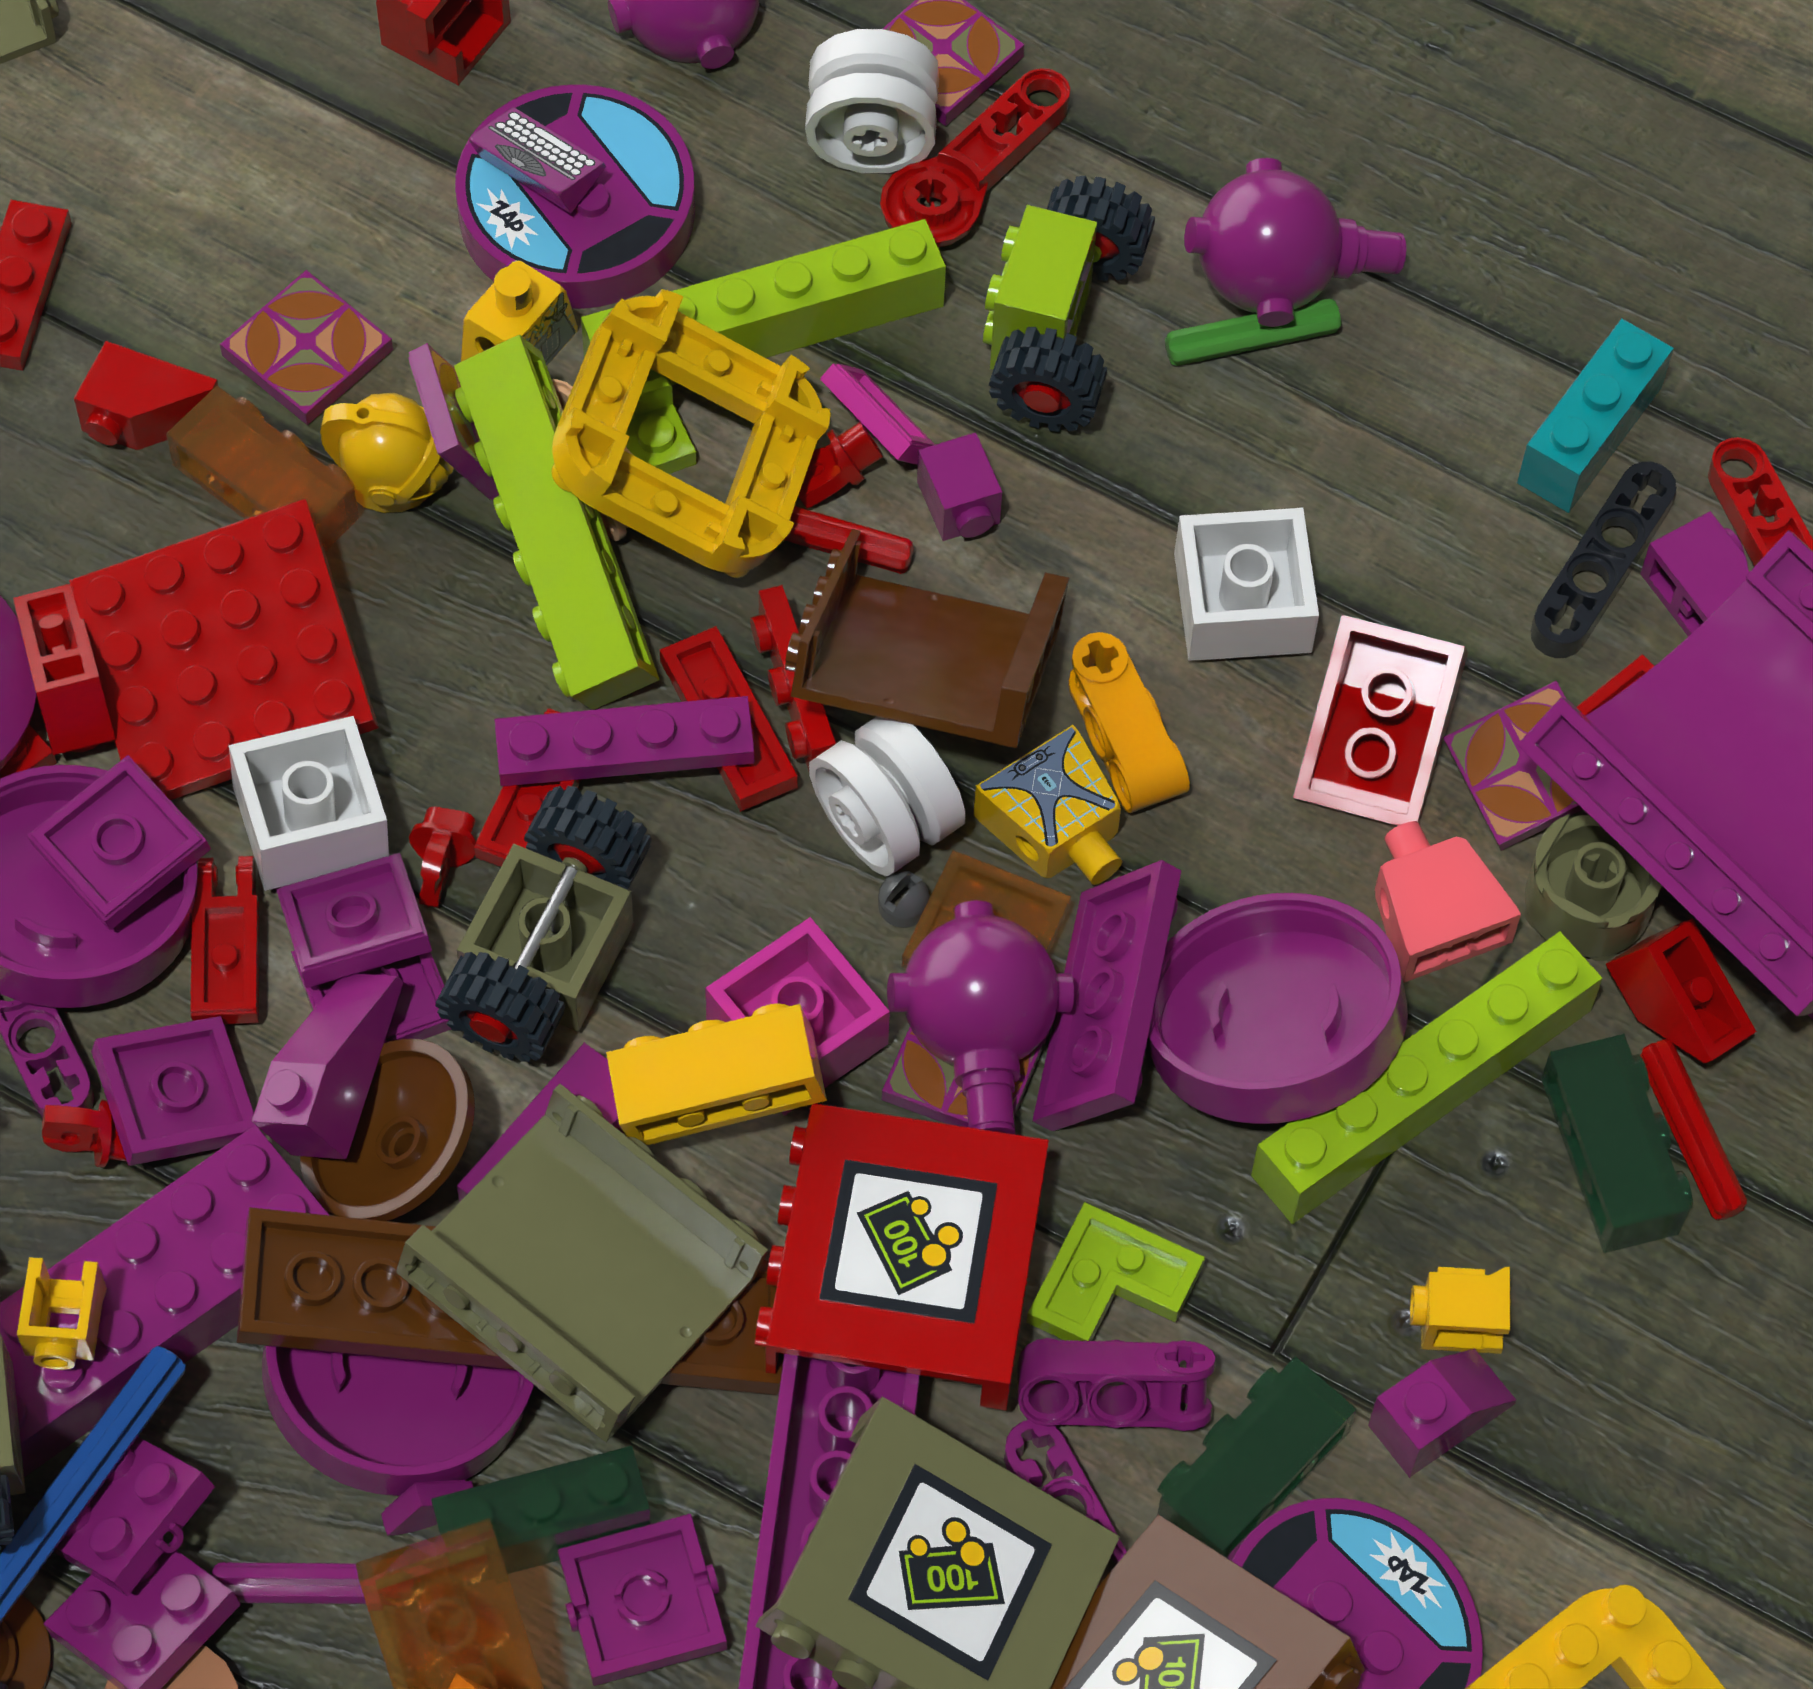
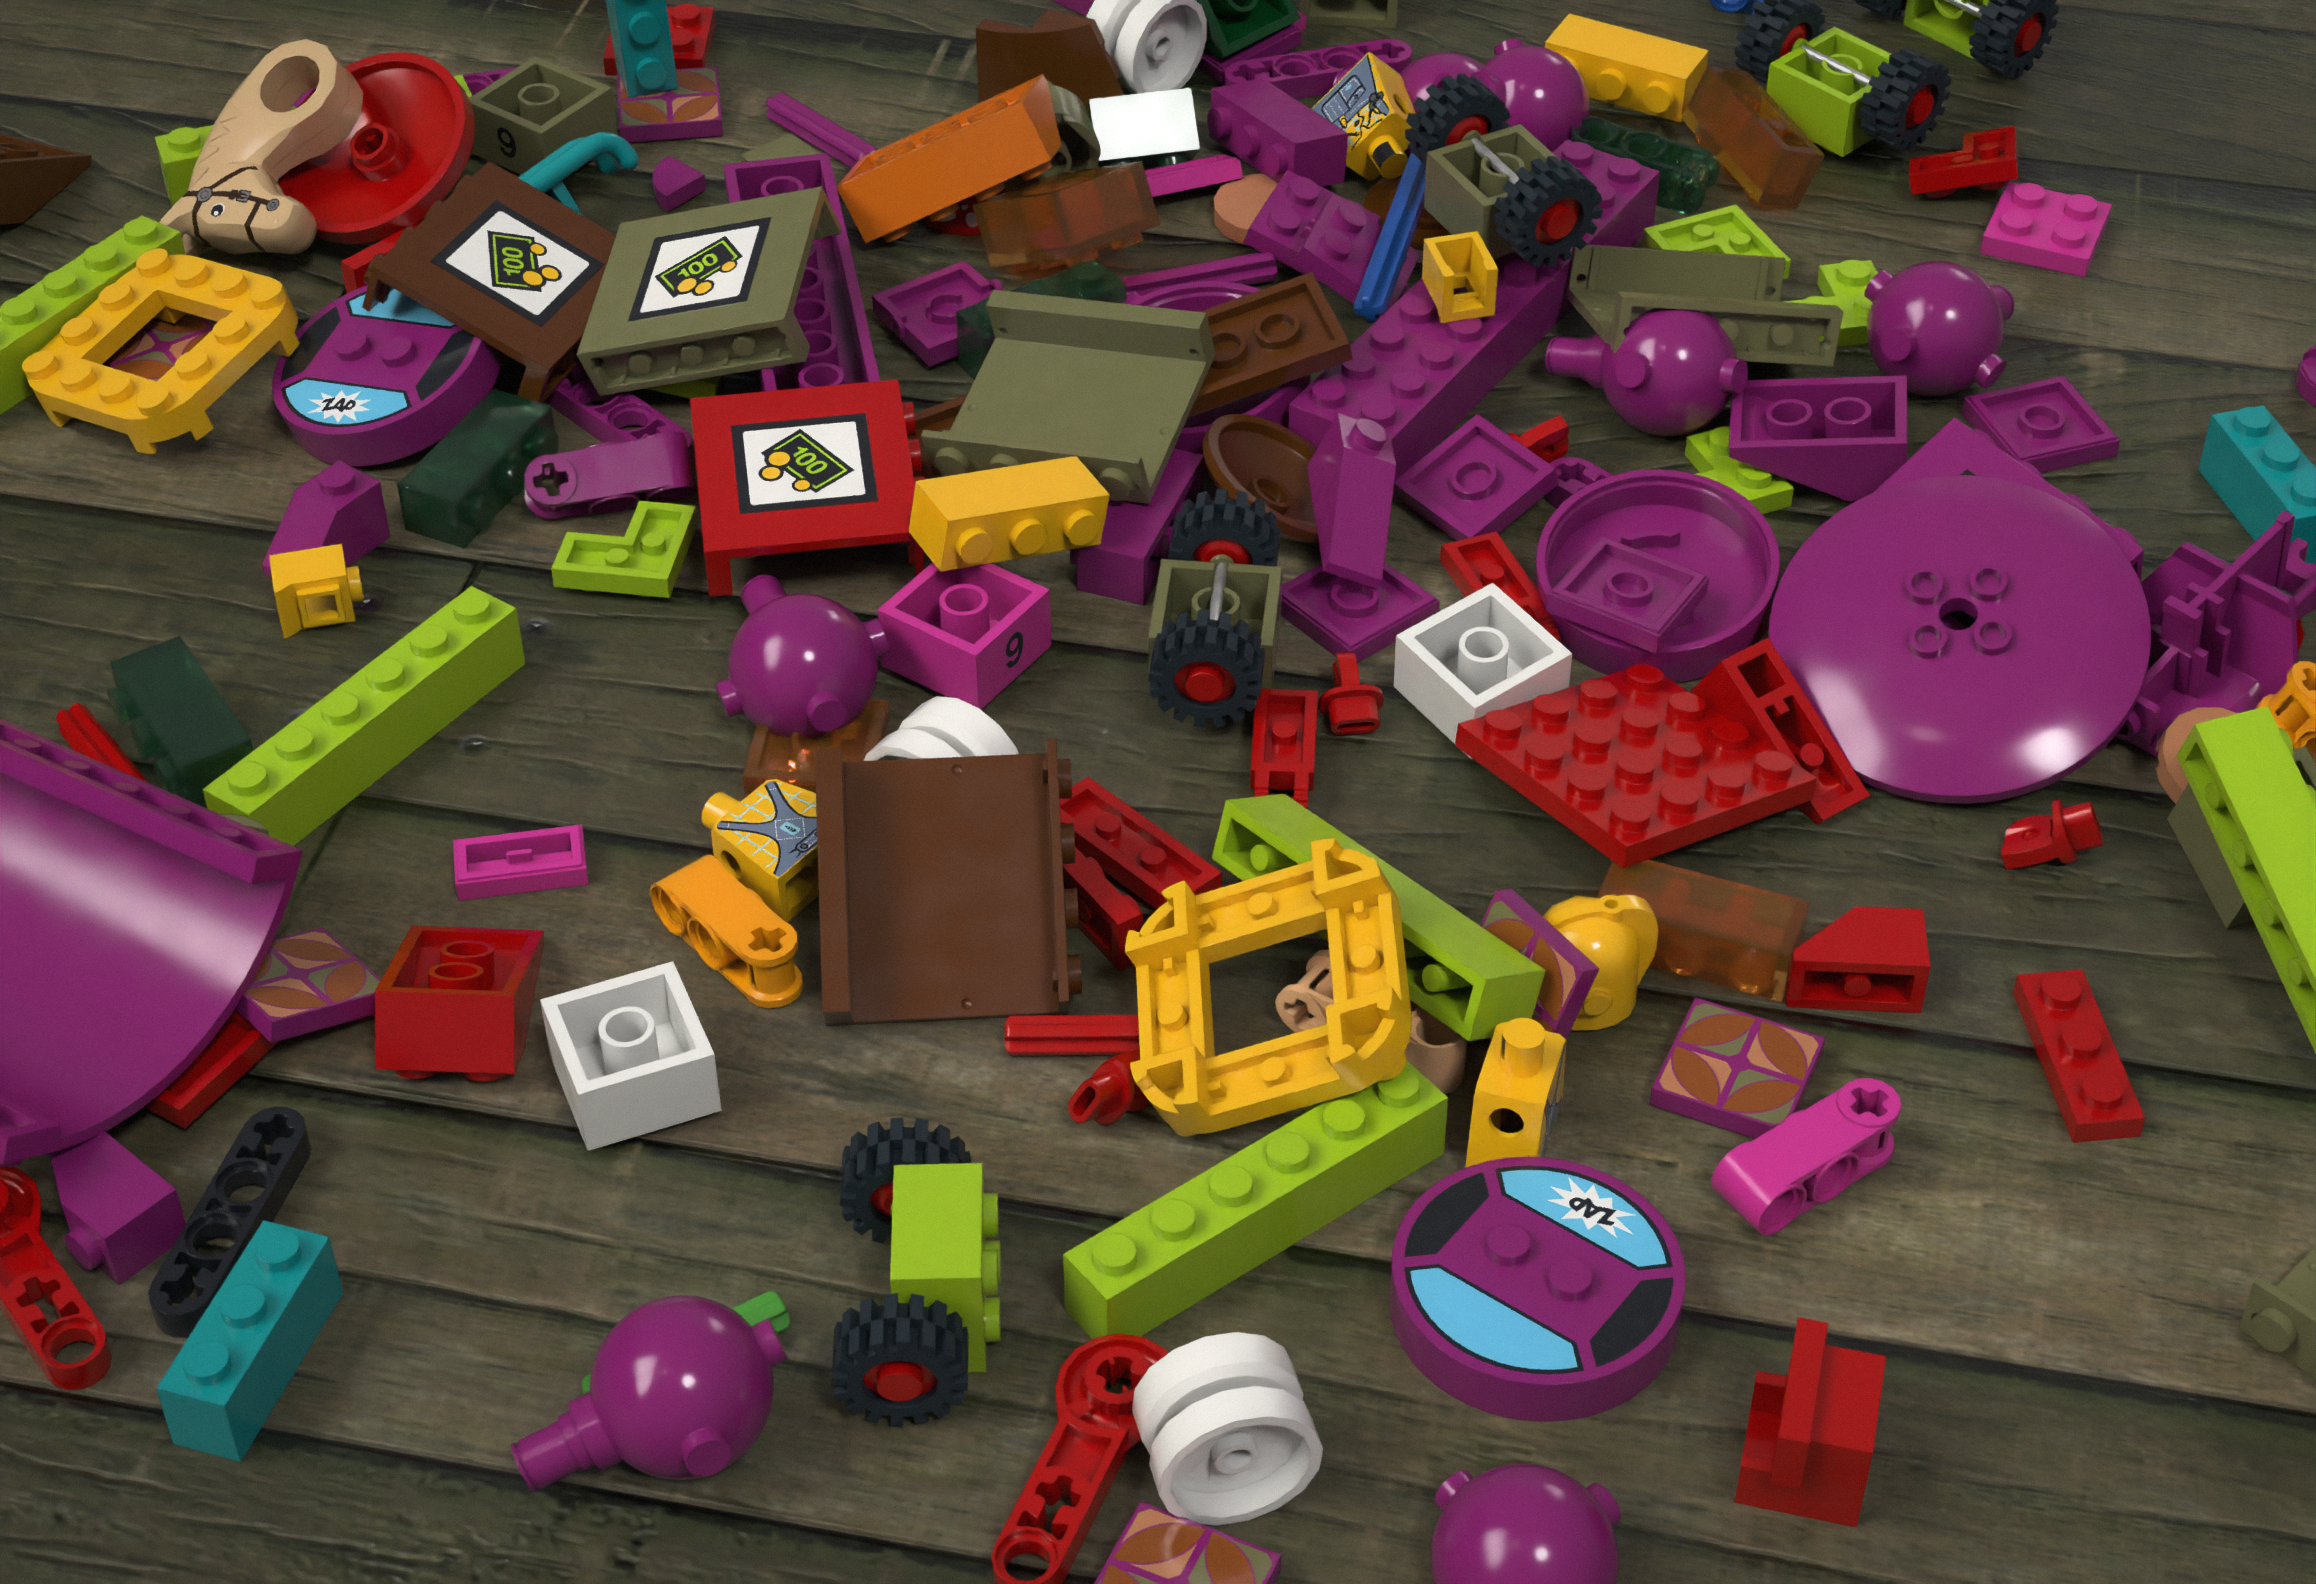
camera: 165 degrees right, 20 degrees down
magenta tile [276,853,432,988] -> none
slope [469,107,606,214] -> none
magenta plate [494,696,754,786] -> none
dark pink tile [820,363,935,465] -> none
magenta brick [917,432,1002,541] -> none
magenta plate [1032,860,1181,1131] -> none
magenta brick [1147,893,1408,1124] -> none
coral torso [1375,821,1521,983] -> none
none -> dark pink tile [453,824,589,901]
none -> dark pink piece [1711,1078,1901,1236]

